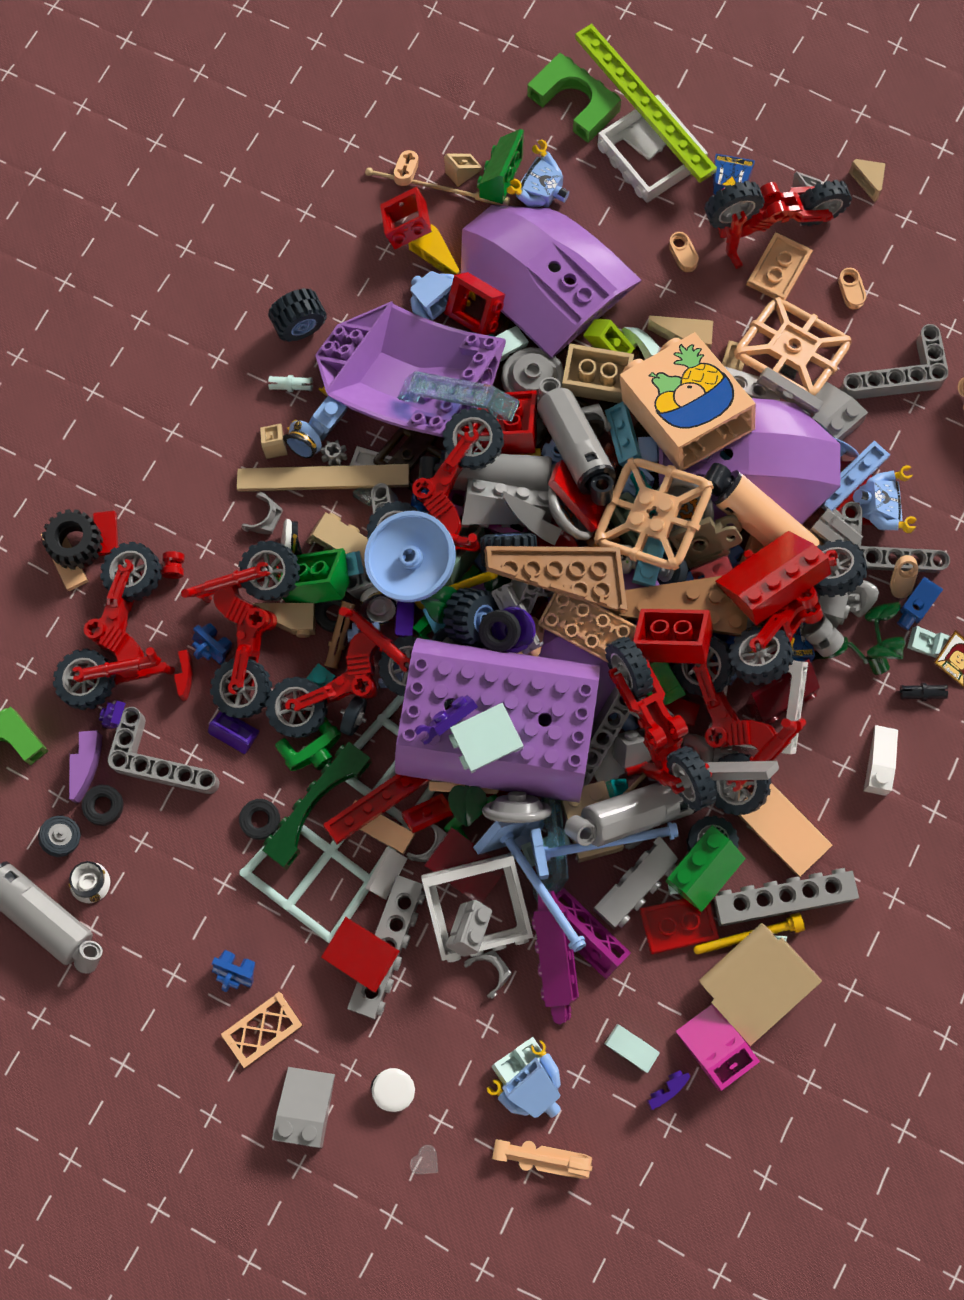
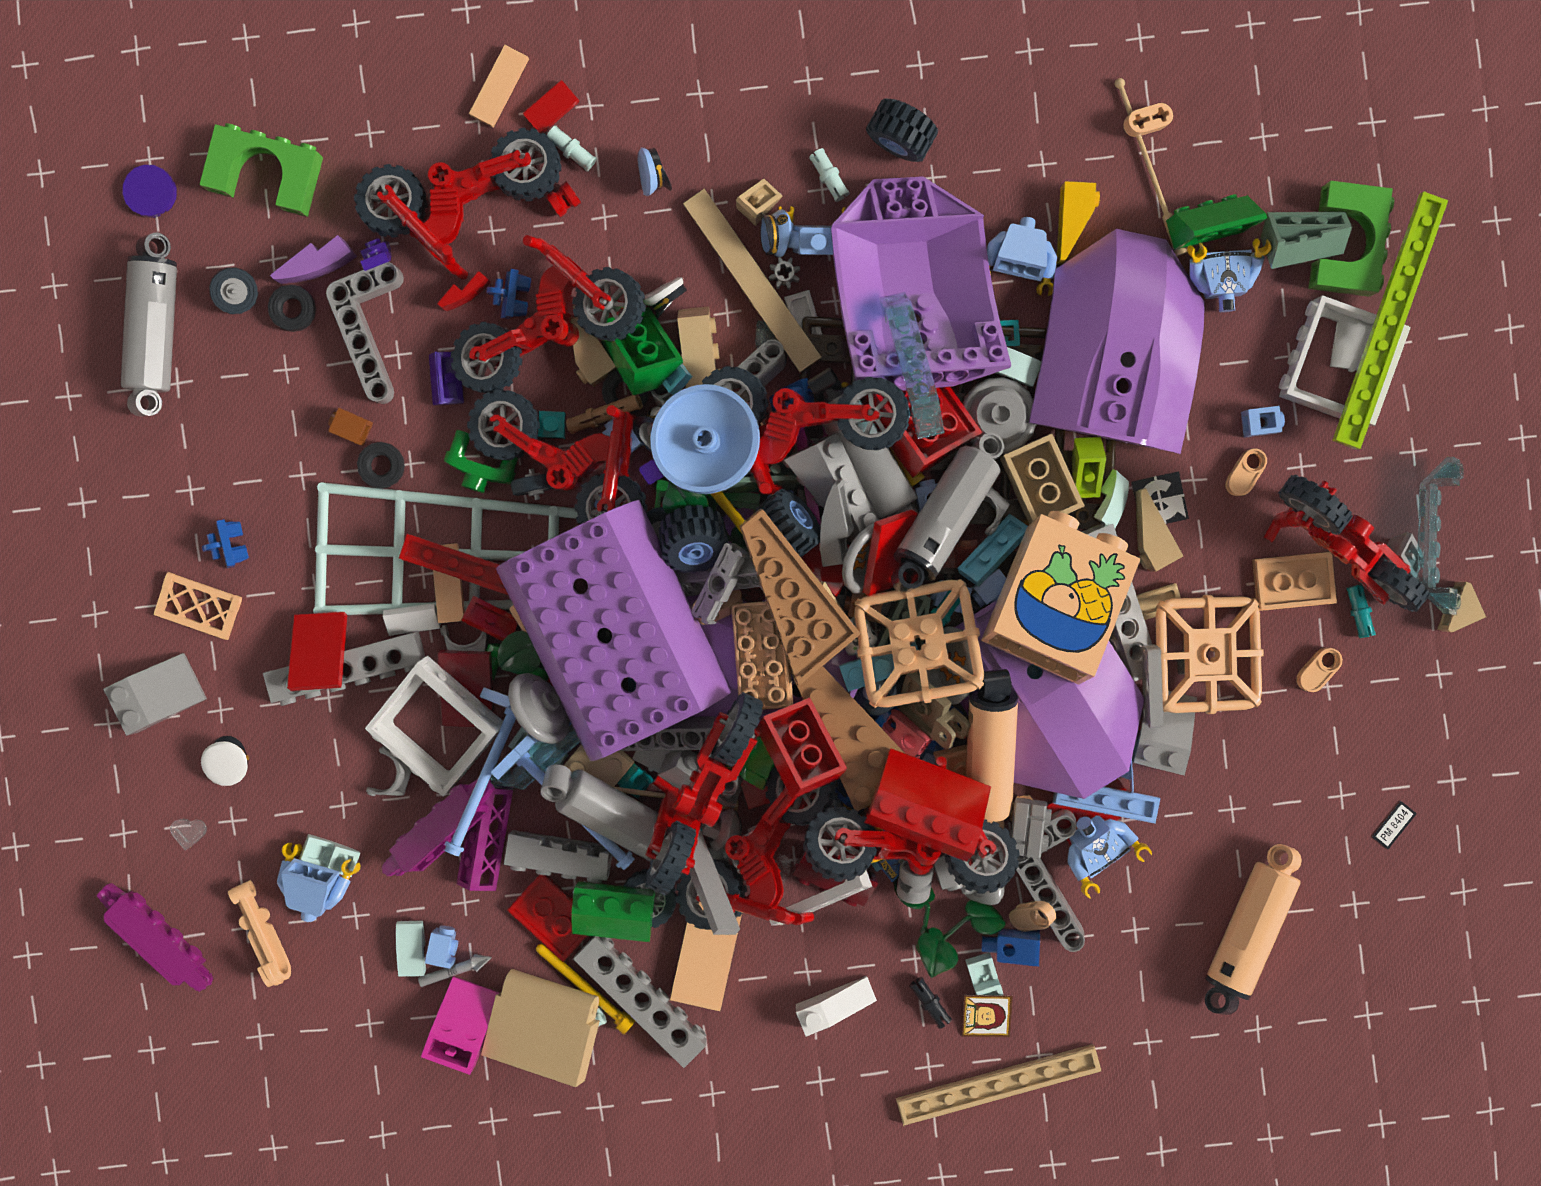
camera: 50 degrees right, 15 degrees up
black tyre [42,509,103,570] -> none
white piece [69,861,110,903] -> none
light grey helmet [241,492,283,534] -> none
dark green arch [262,742,372,870] -> none
red window [380,187,432,250] -> none
dark purple plate [414,695,478,745] -> none
tan slope [444,154,482,187] -> none
red window [444,272,505,335] -> none
light grey brick [446,900,492,957] -> none
light aqua panel [448,703,524,773] -> none
black tyre [479,610,521,652] -> none
dark purple tile [492,607,536,653] -> none
dark purple slope [647,1070,690,1110] -> none
blue torso [713,154,755,195] -> none
light grey beam [840,324,948,399] -> none
none -> magenta hinge [97,883,214,992]
none -> dark orange brick [328,407,373,446]
none -> light grey piece [418,954,492,987]
none -> light blue brick [425,926,458,969]
none -> light aqua pin [547,125,597,171]
none -> light blue piece [637,148,672,196]
none -> sticker [1131,471,1189,524]
none -> light blue brick [1241,406,1285,438]
none -> sand green wedge [1260,212,1352,269]
none -> teal pin [1346,584,1376,638]
none -> clear light blue slope [1417,457,1464,615]

